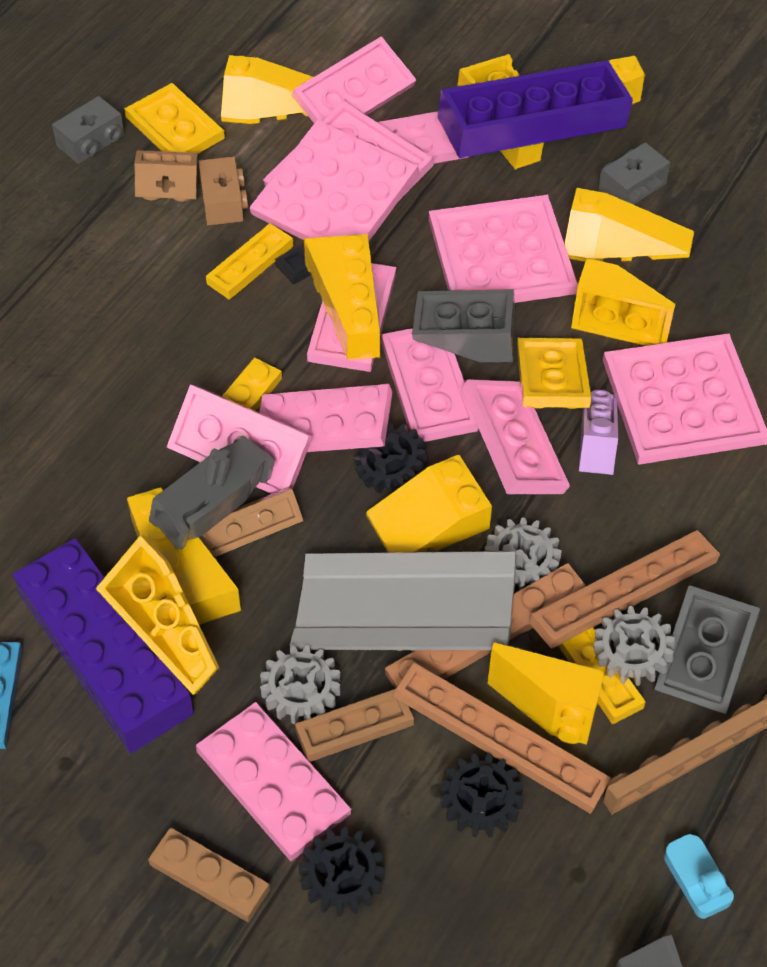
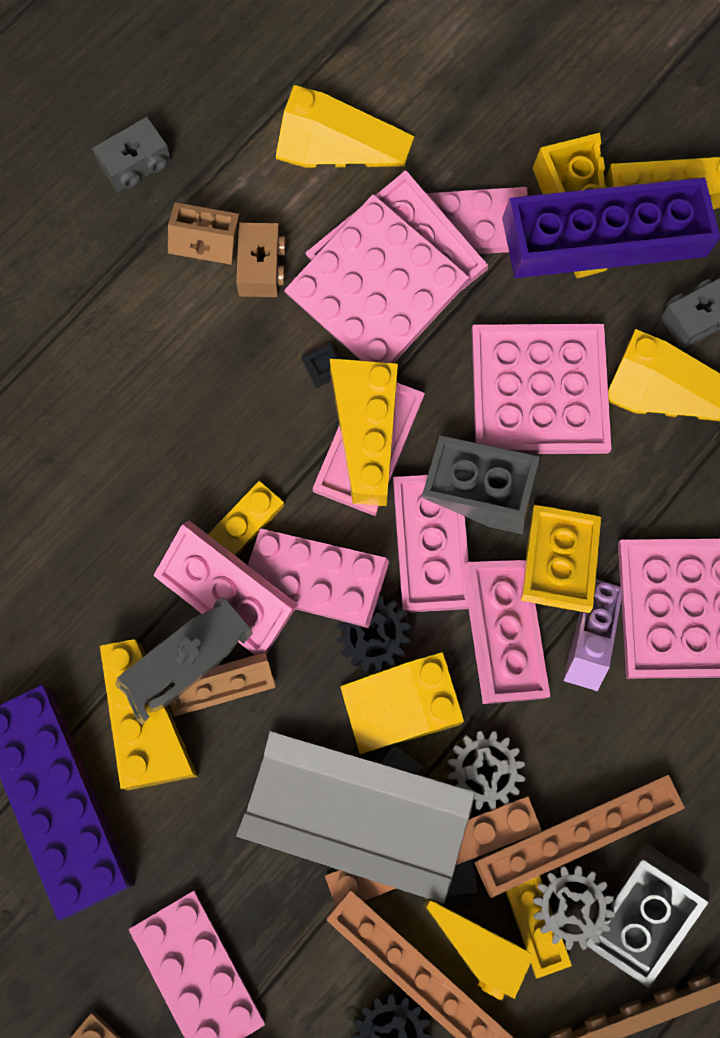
camera: 10 degrees right, 20 degrees up
yellow wedge [96,535,219,695] -> none
yellow plate [125,83,225,154] -> none
yellow plate [206,223,293,300] -> none
light grey gear [260,645,341,724] -> none
bright pink plate [292,37,417,123] -> none
medium nougat plate [295,689,414,762] -> none
yellow slope [571,258,675,346] -> none

